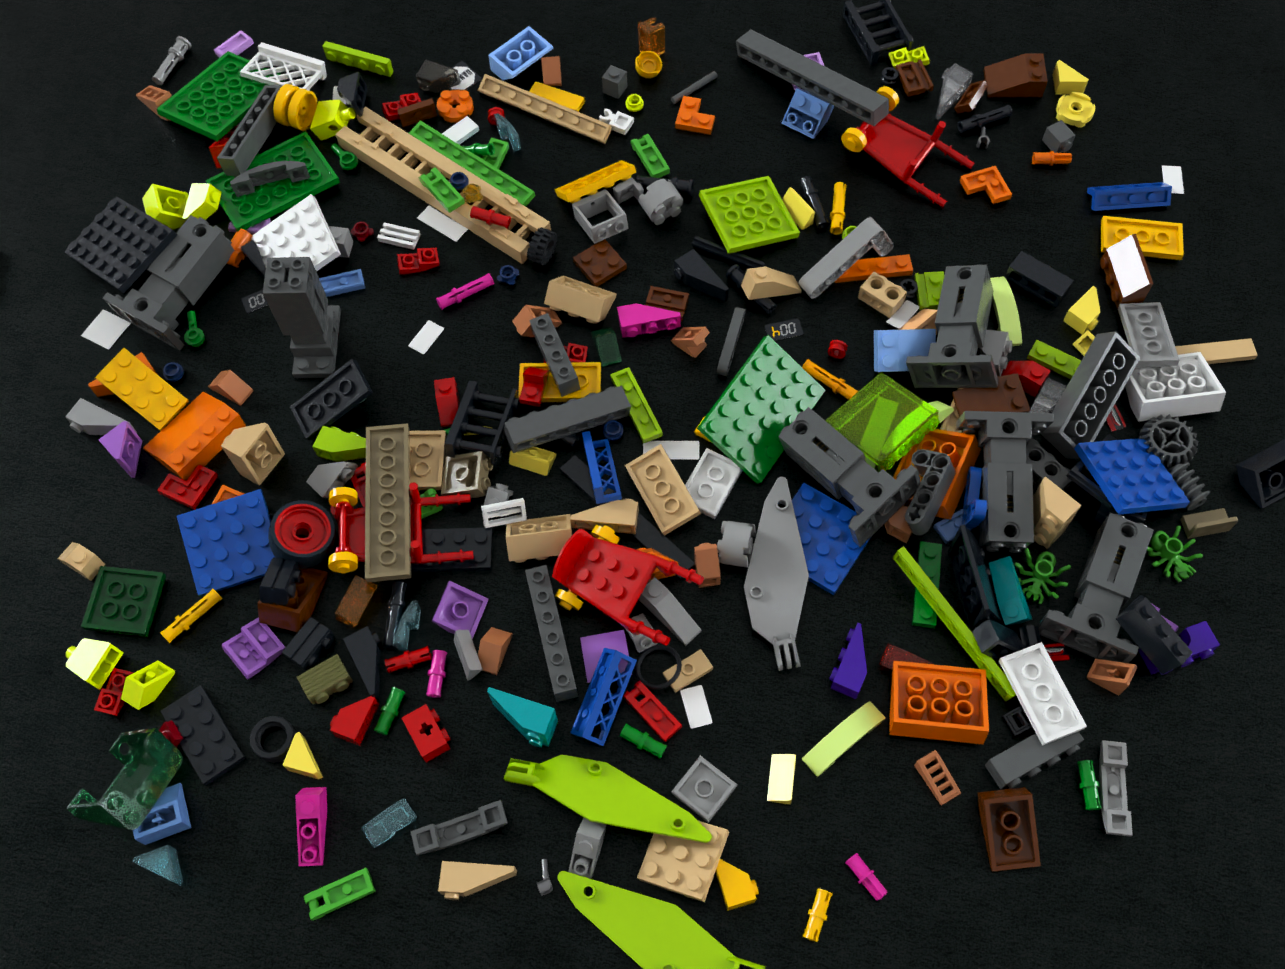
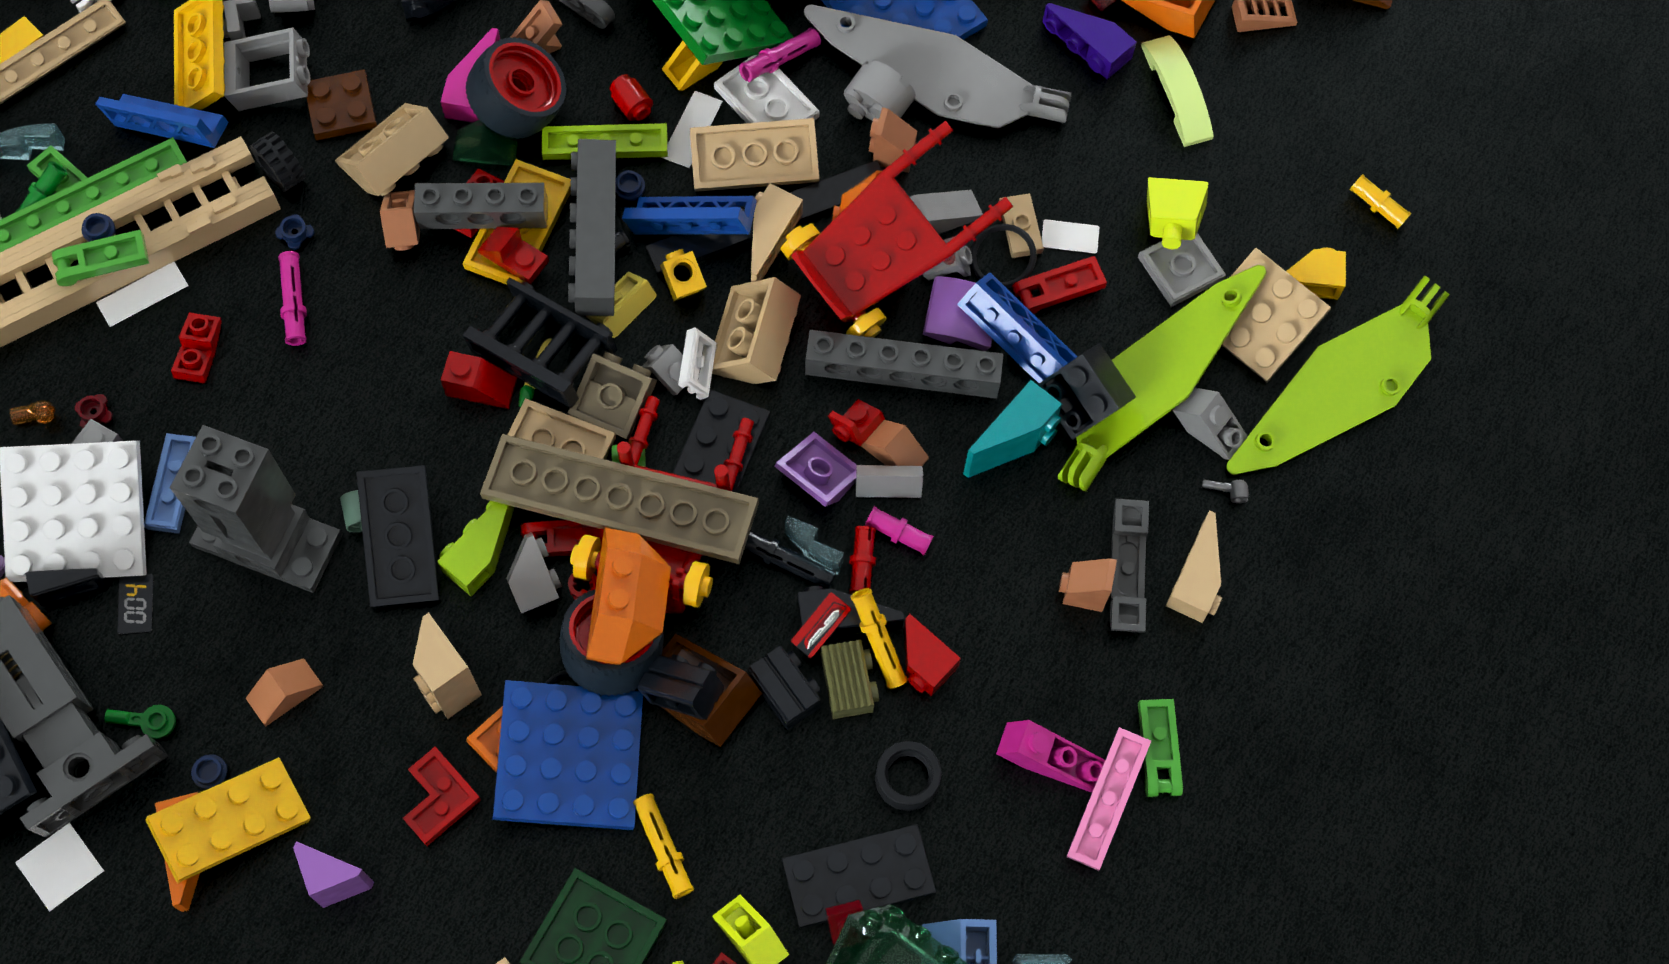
camera: 75 degrees left, 5 degrees up
light grey slope [65,398,137,435] -> none
orange slope [143,392,246,481] -> none
medium lavender slope [222,617,285,680] -> none
light yellow slope [283,732,323,779] -> none
clear orange hinge [335,575,378,627] -> none
clear light blue slope [361,798,417,848] -> none
green pin [374,687,405,735] -> none
white tile [377,223,421,250] -> none
red brick [402,704,451,762] -> none
white sticker [408,320,444,354] -> none
clear yellow plate [462,184,483,203] -> none
red pin [470,206,511,229] -> none
green pin [620,723,667,759] -> none
reddish brown plate [646,286,689,321] -> none
slope [767,754,796,804] -> none
dark pink axle [845,853,887,901] -> none
none -> clear orange arm [10,400,55,425]
none -> blue fence [95,94,229,148]
none -> wheel [465,37,567,139]
none -> orange wedge [586,527,671,665]
none -> red brick [609,74,653,121]
none -> yellow brick [660,249,707,301]
none -> dark pink pin [739,28,821,82]
none -> sticker [791,592,851,658]
none -> red bracket [828,399,885,446]
none -> yellow pin [850,588,907,689]
none -> black slope [1037,343,1136,440]
none -> nougat slope [1059,558,1117,612]
none -> bright pink plate [1066,727,1151,871]
none -> neon yellow torso [1147,177,1208,250]

